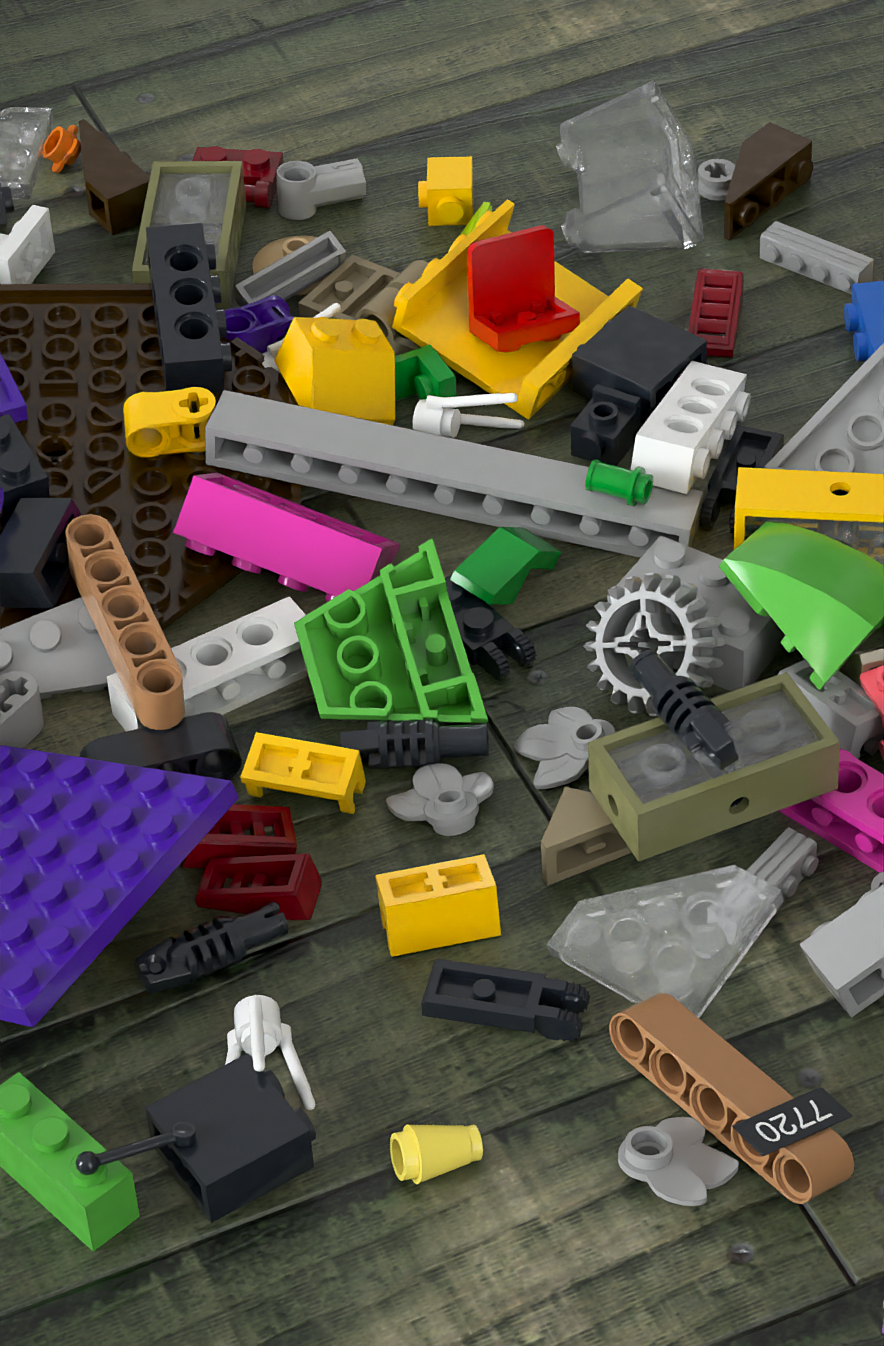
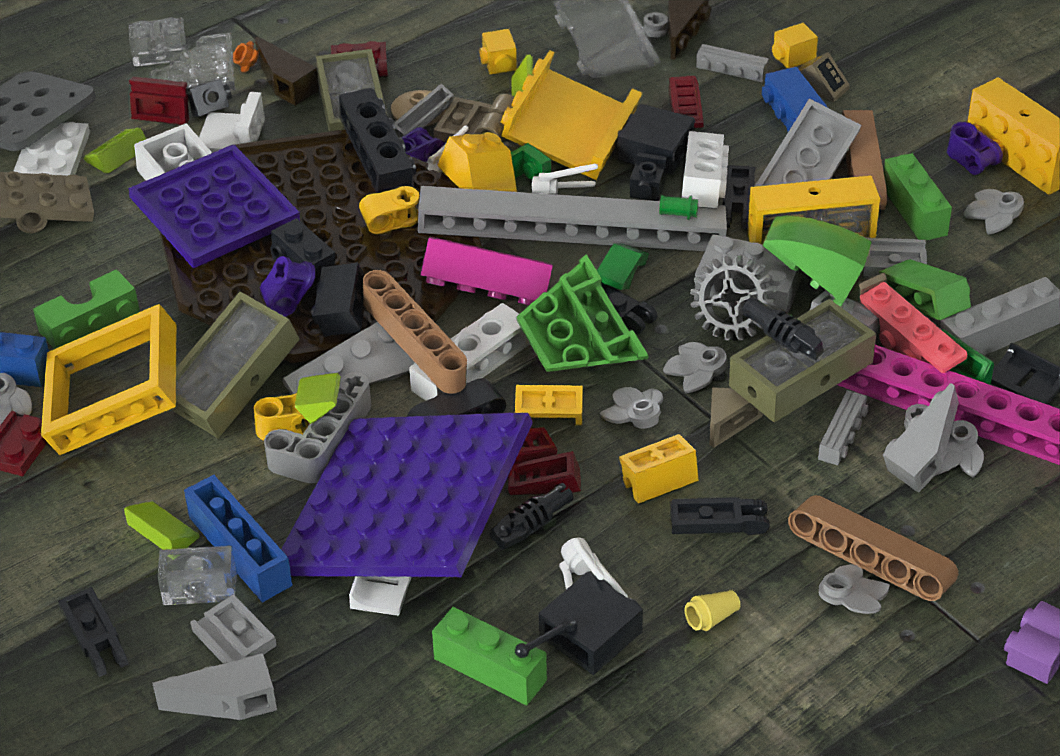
camera: 15 degrees left, 0 degrees up
light grey piece [276,158,366,220] -> none
black hinge [340,718,489,769] -> none
red bracket [467,225,580,352] -> none
clear plate [546,865,784,1018] -> none
black sticker [732,1087,853,1156] -> none

